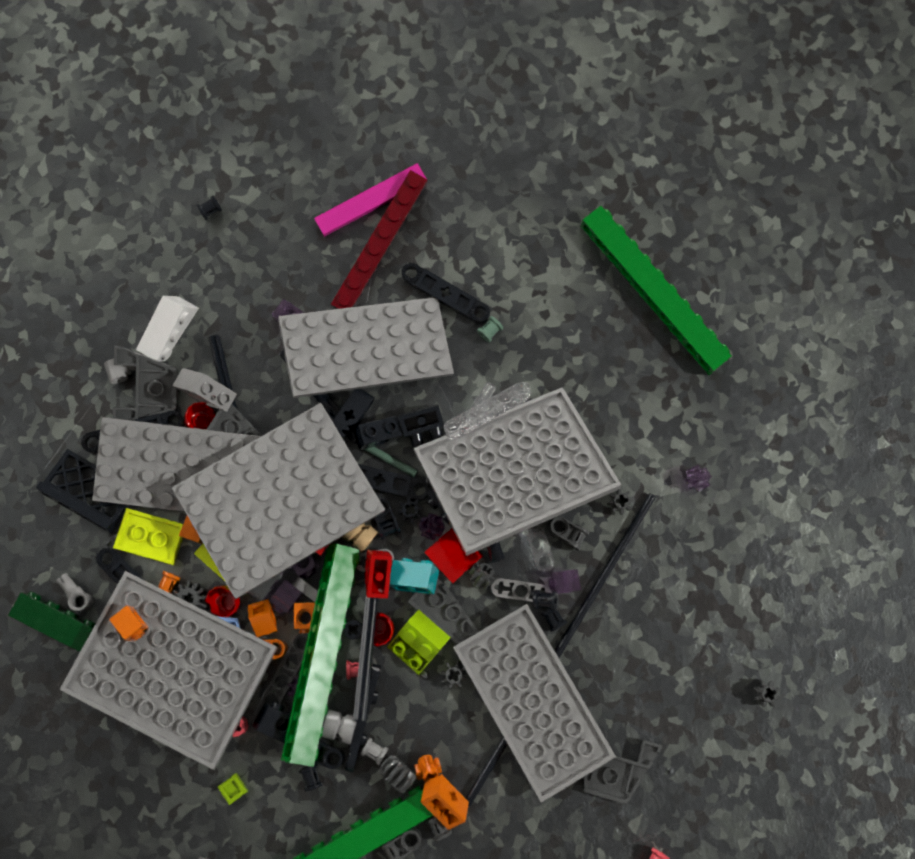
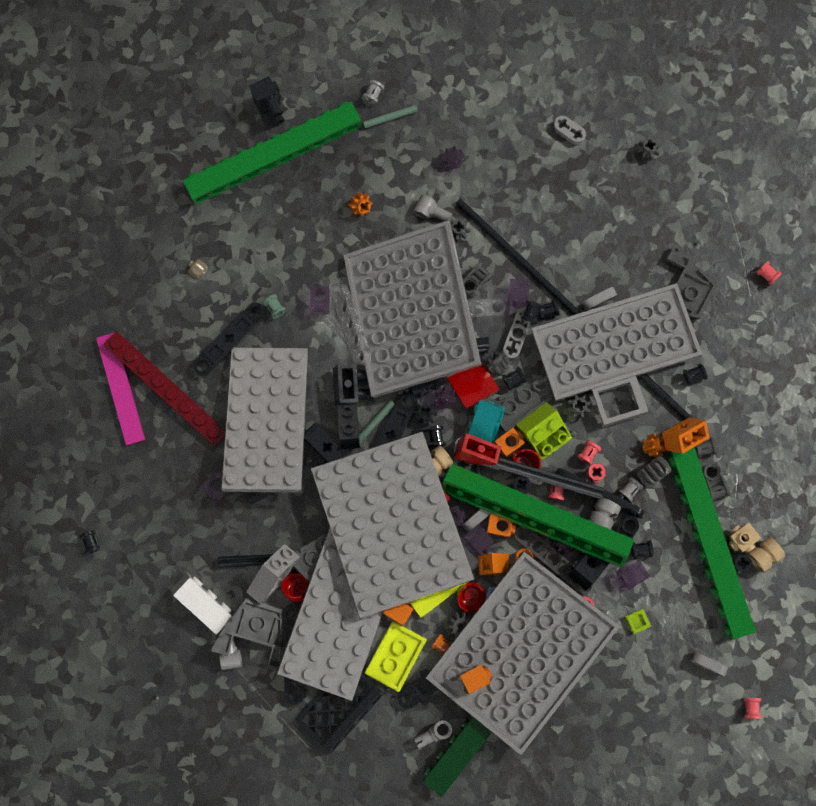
camera: 70 degrees left, 0 degrees up
none -> dark tan piece [187,259,207,279]
none -> black brick [249,76,285,125]
none -> clear purple brick [310,284,330,313]
none -> orange gear [348,192,373,216]
none -> light grey bush [362,80,384,104]
none -> sand green bar [363,105,418,129]
none -> light grey pin [413,195,452,222]
none -> orange brick [494,428,525,459]
none -> black bush [502,367,527,391]
none -> light grey beam [554,116,586,145]
none -> coral bush [577,440,601,465]
none -> light grey beam [582,287,618,311]
none -> coral bush [586,464,605,483]
none -> light grey window [588,376,648,428]
none -> clear purple brick [617,560,650,590]
none -> black bush [683,363,708,386]

